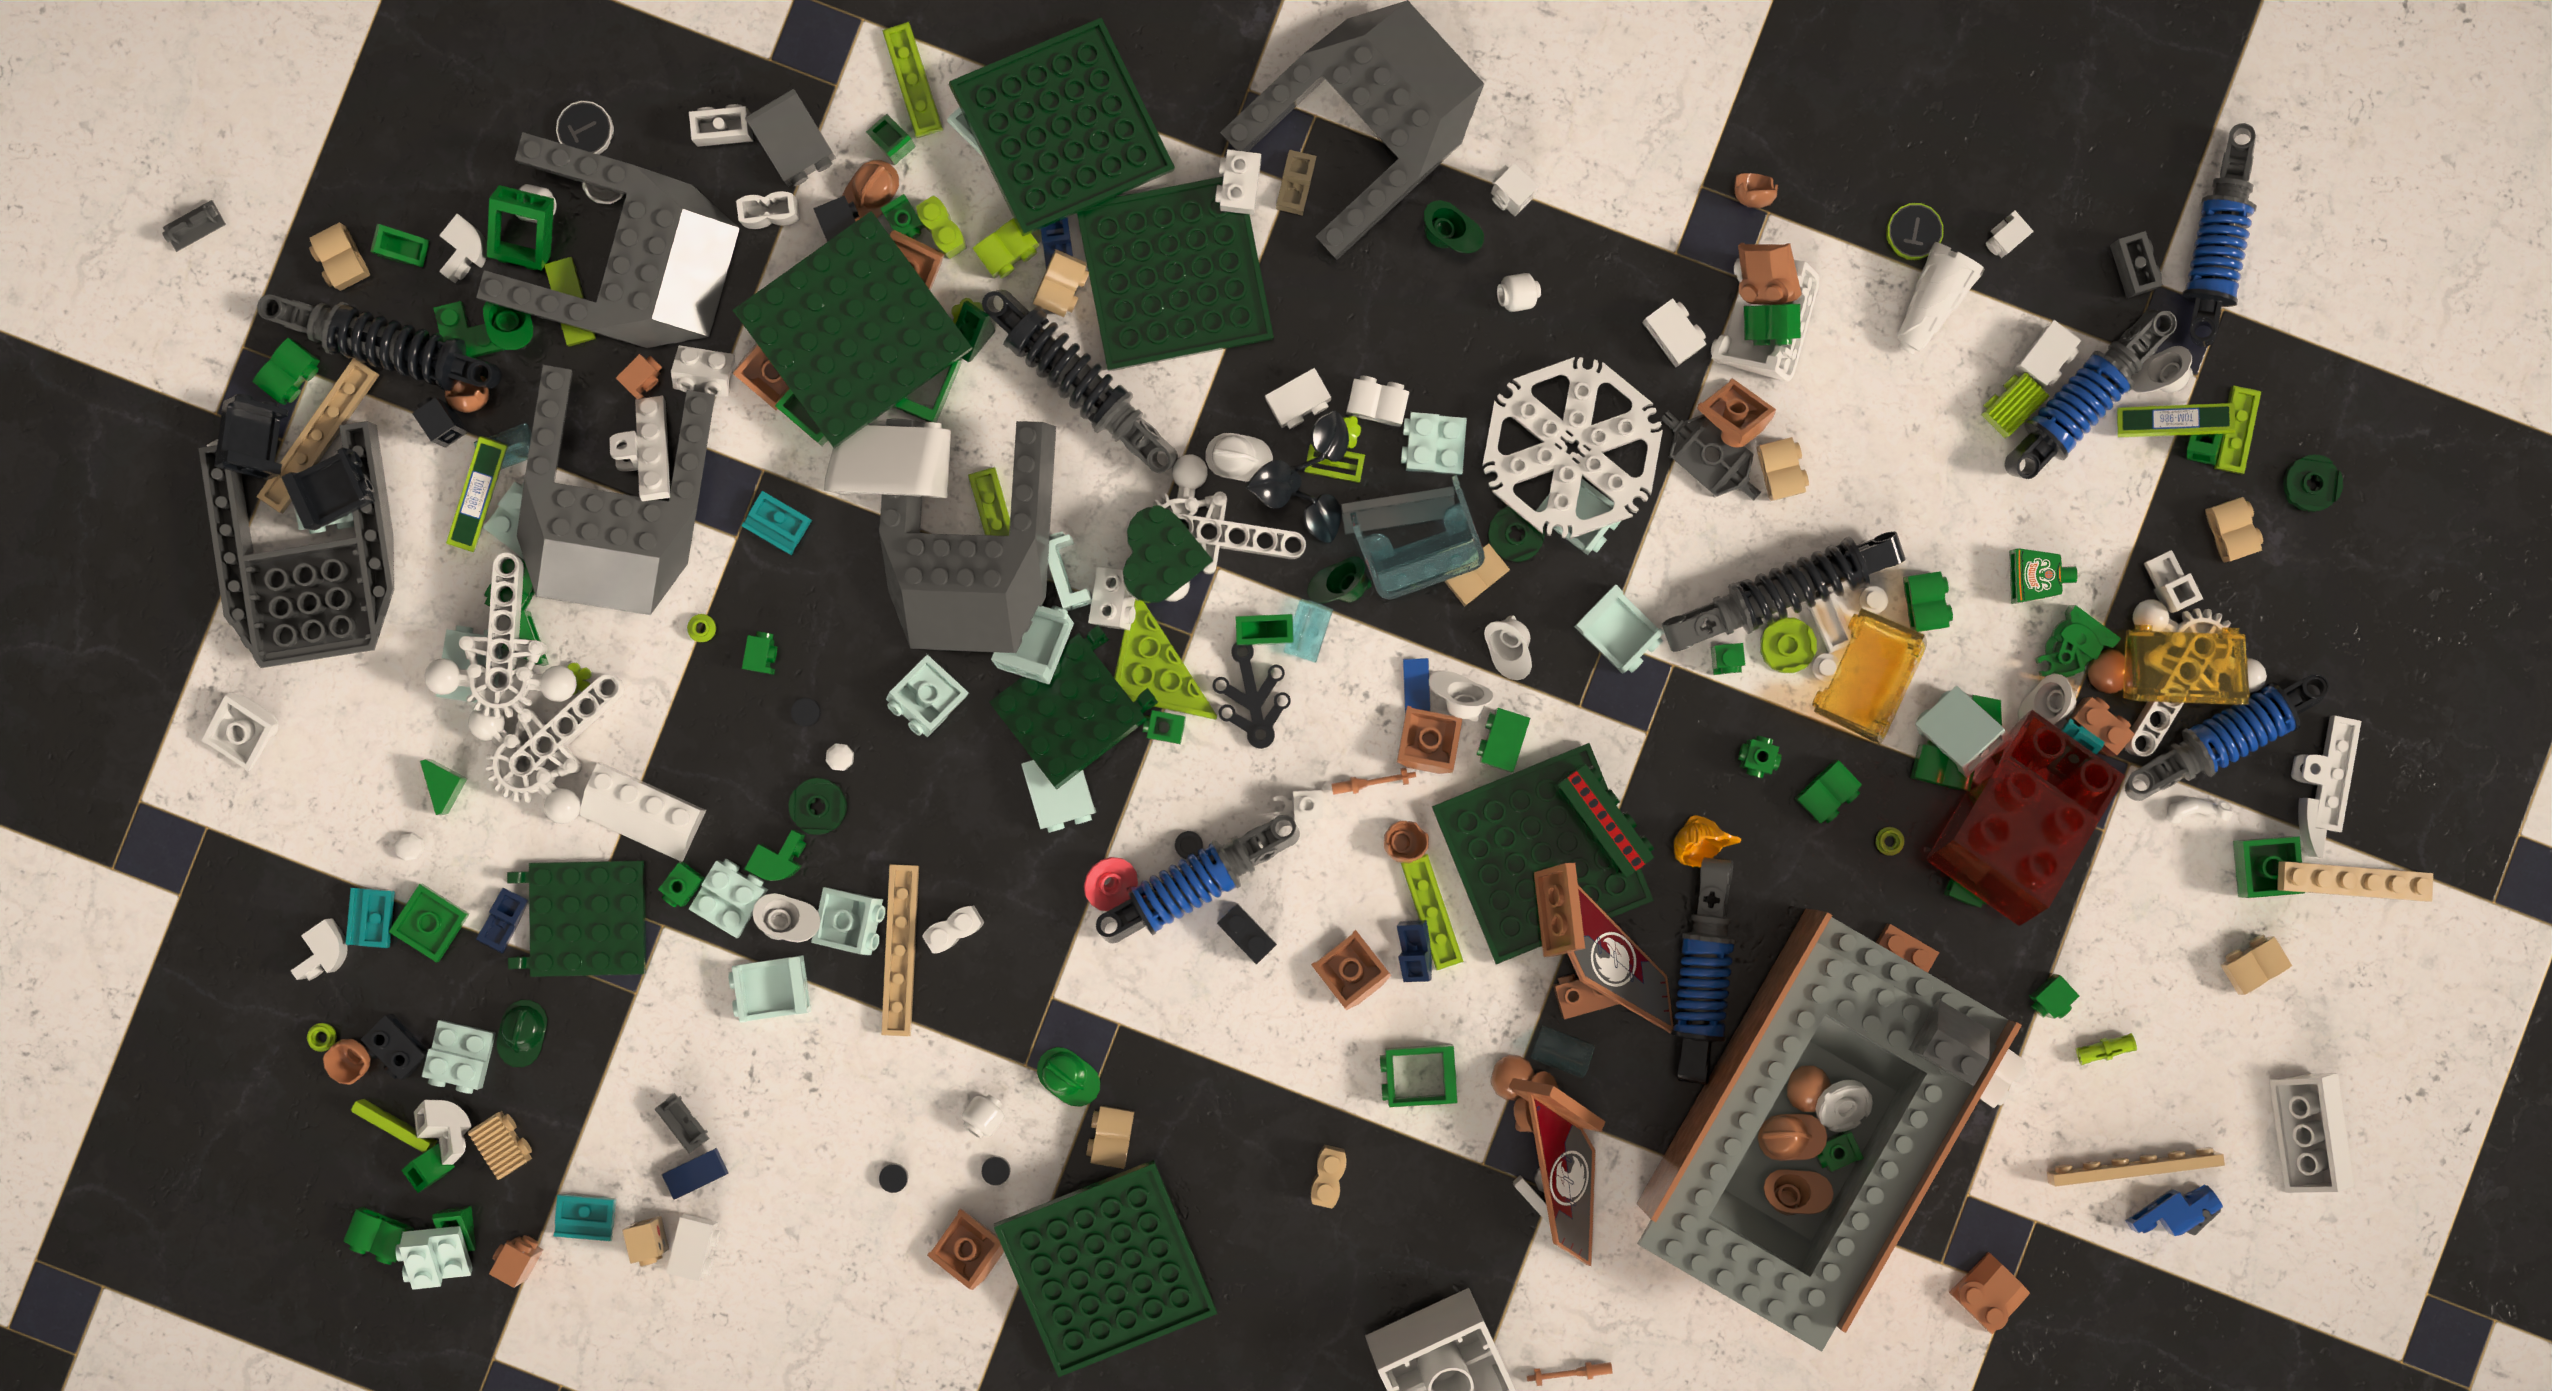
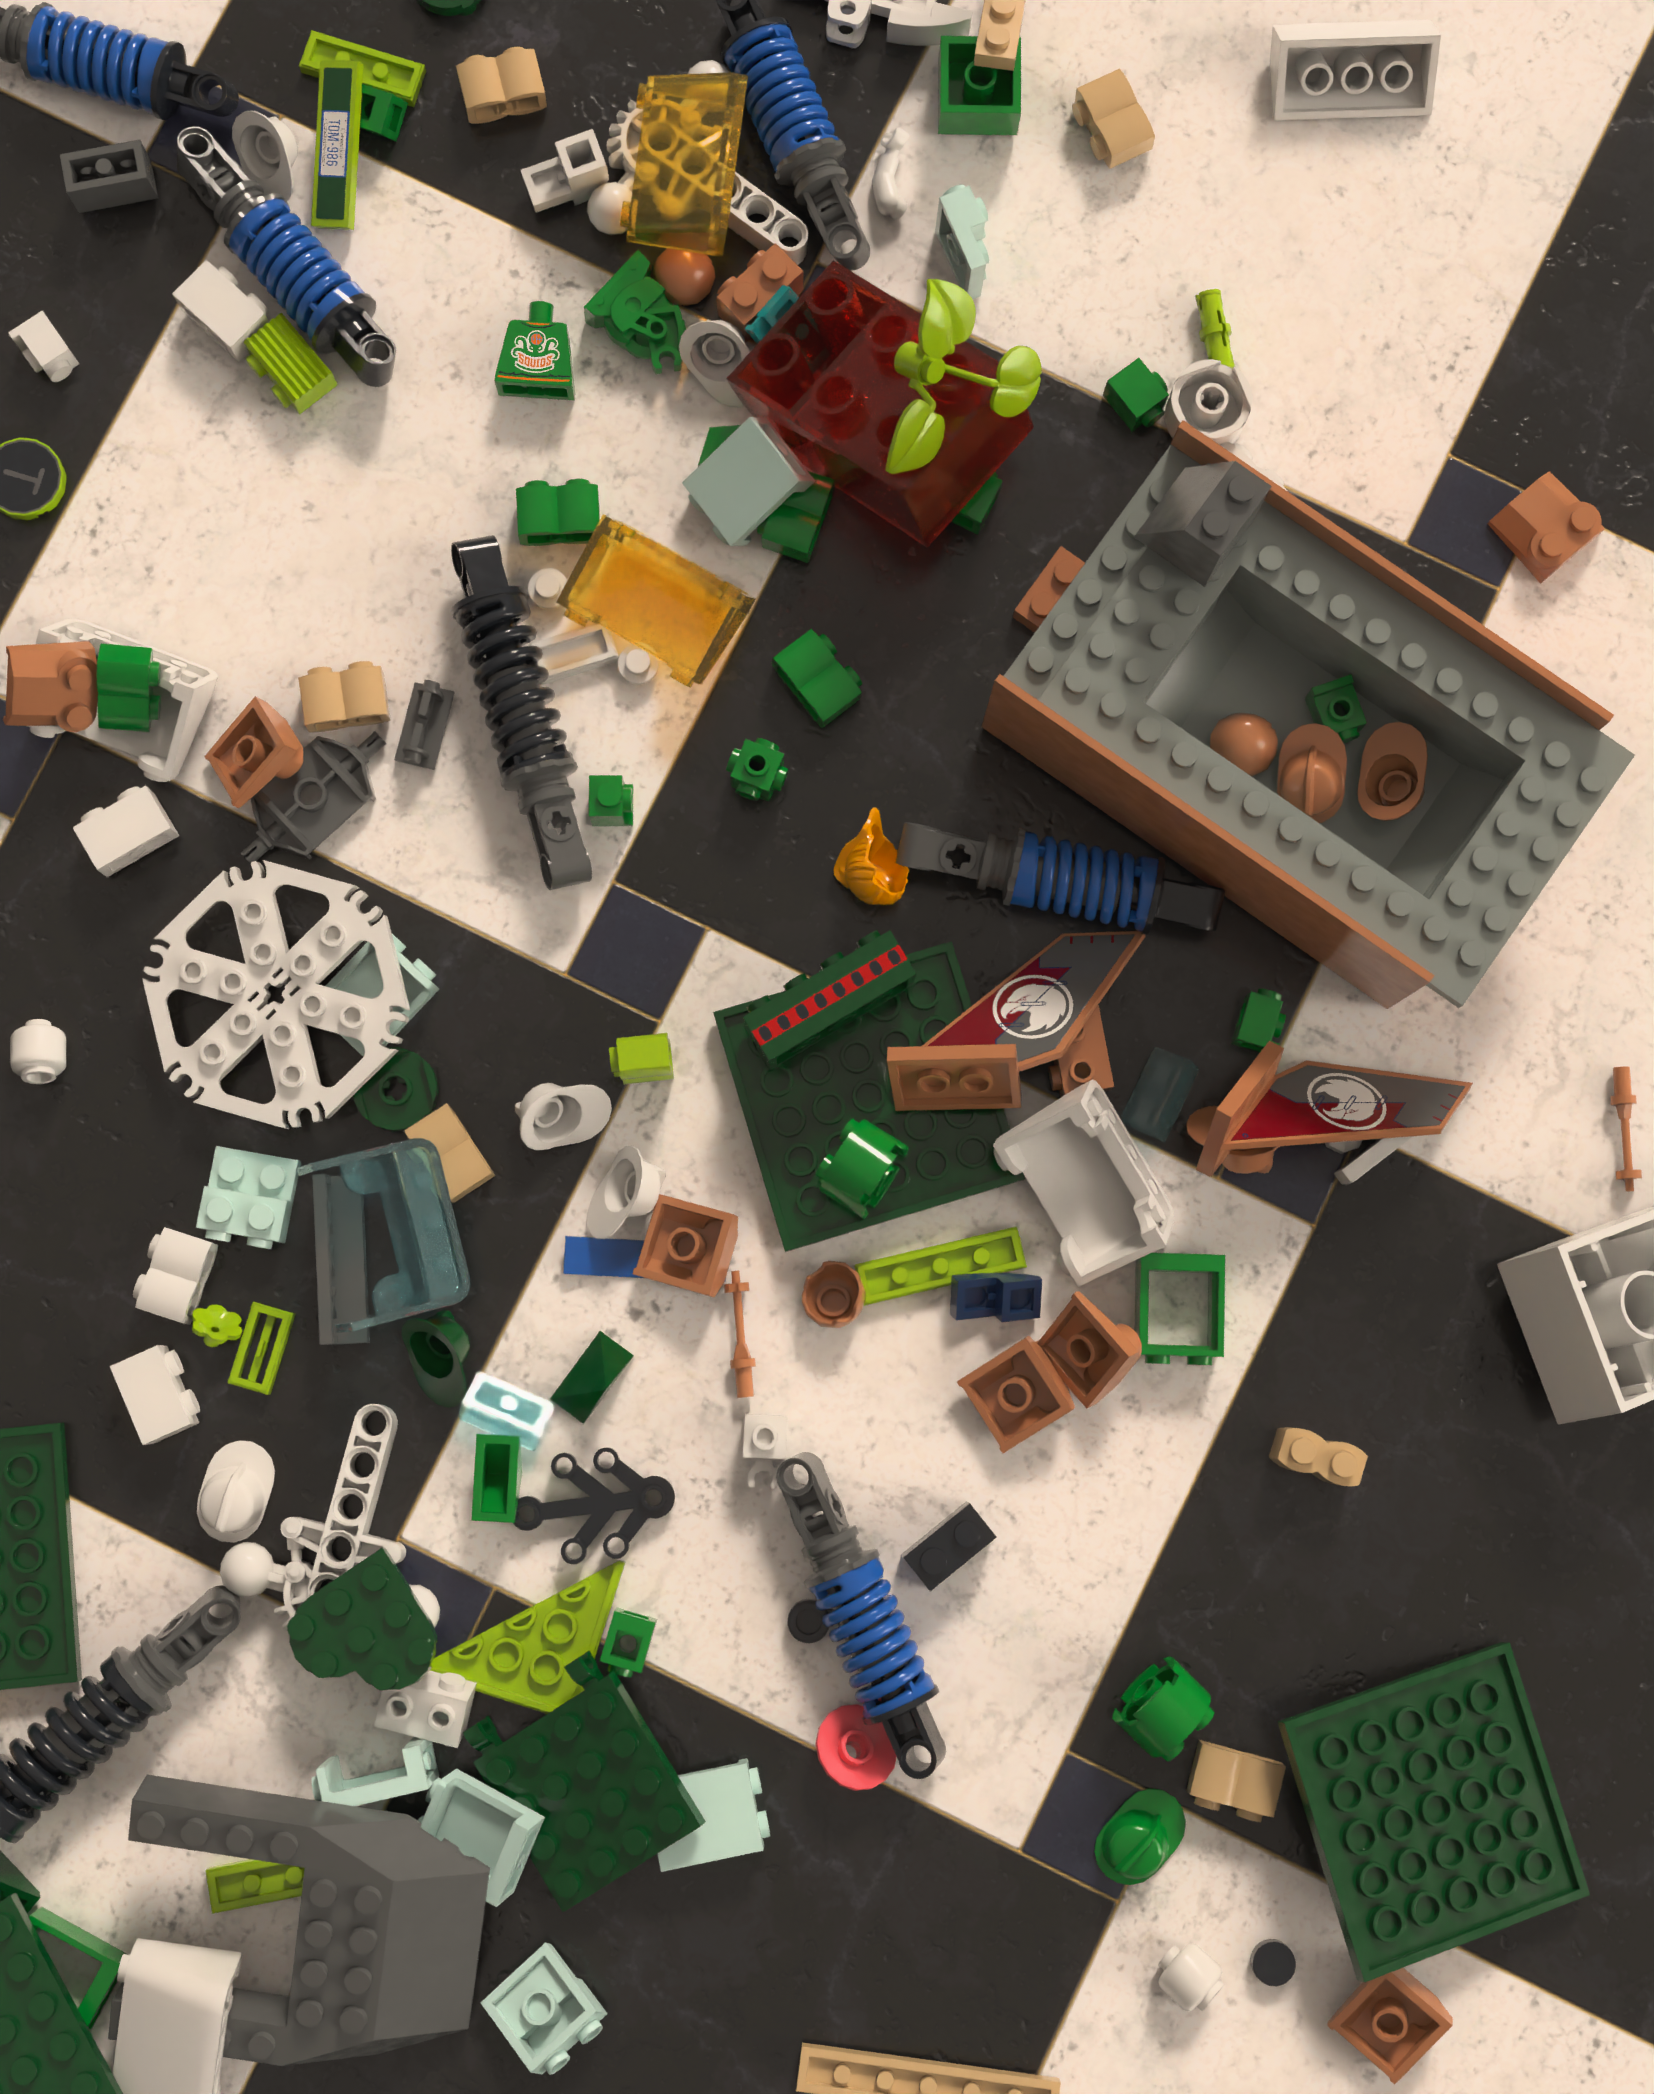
camera: 90 degrees left, 5 degrees down
white brick [922,905,984,953] -> none
black plant [1246,410,1349,543] -> none
green brick [1476,708,1531,773] -> none
nougat hair [1490,1055,1535,1100] -> none
light aqua panel [1574,585,1664,674] -> none
lime tile [1760,617,1817,673] -> none
white tile [1815,1080,1873,1132] -> none
lime plate [1875,827,1904,855] -> none
white cone [1897,242,1985,354] -> none
tan plate [2047,1147,2225,1187] -> none
blue plate [2125,1184,2223,1236] -> none
none -> dark grey hinge [394,680,455,770]
none -> dark green slope [550,1331,634,1424]
none -> lime brick [609,1033,674,1085]
none -> green brick [816,1119,909,1218]
none -> lime plant [885,279,1042,474]
none -> light aqua plate [935,184,989,299]
none -> white windscreen [993,1080,1174,1287]
none -> nougat slope [1036,1291,1142,1409]
none -> green brick [1113,1657,1215,1762]
none -> white brick [1165,359,1253,446]
none -> green brick [1231,989,1286,1053]

